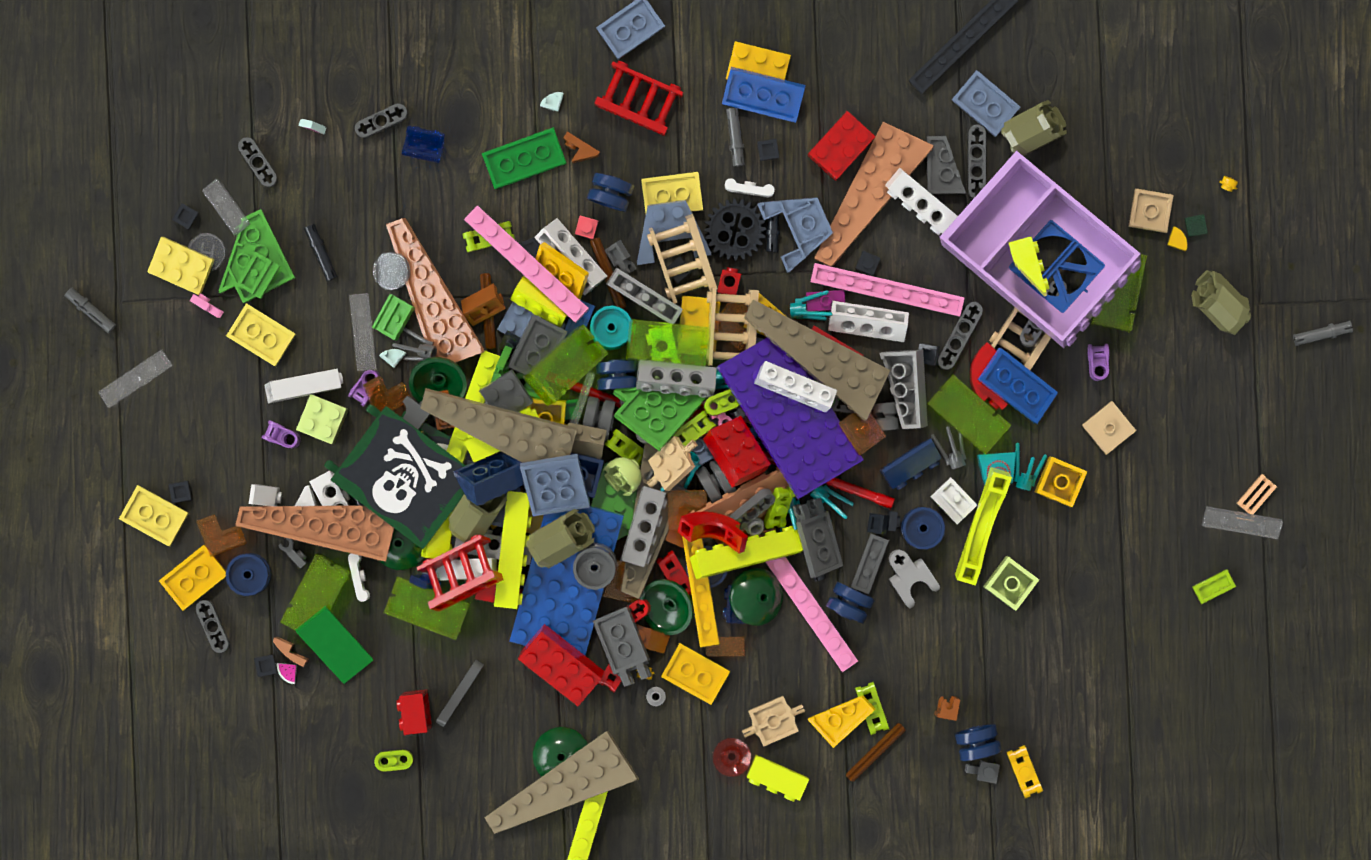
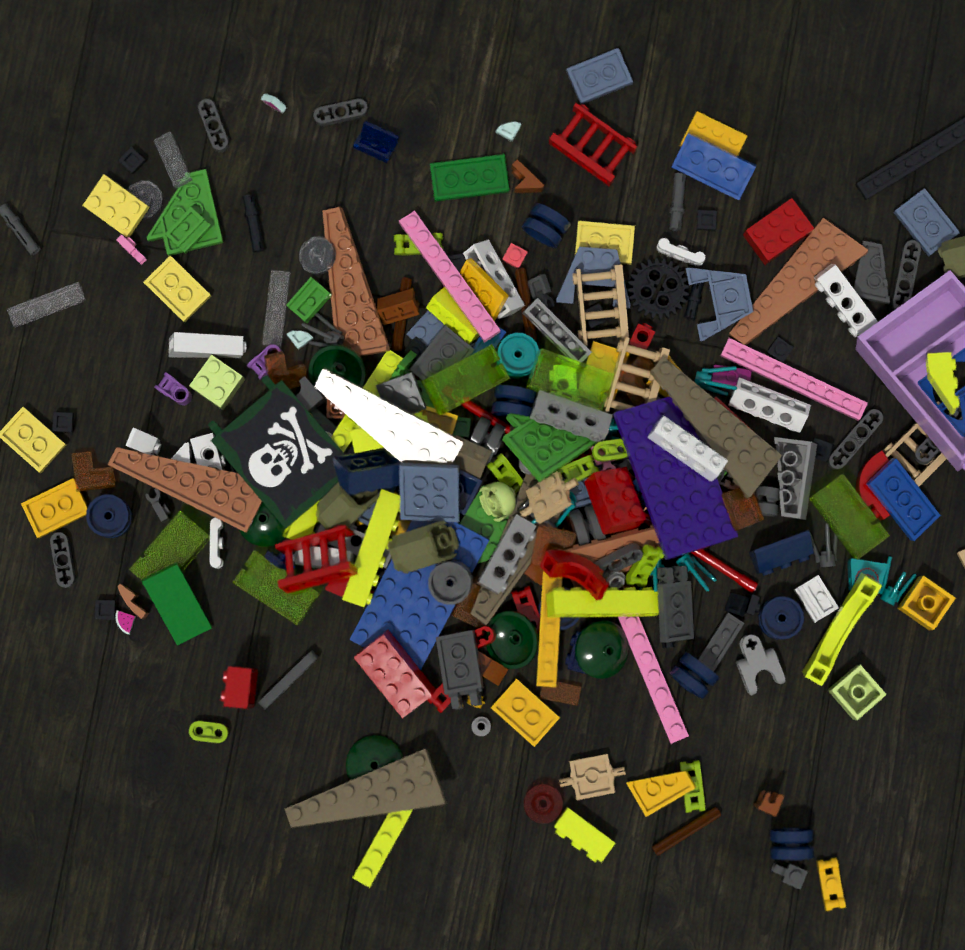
camera: 15 degrees right, 5 degrees down
clear tile [570,370,596,424] -> none

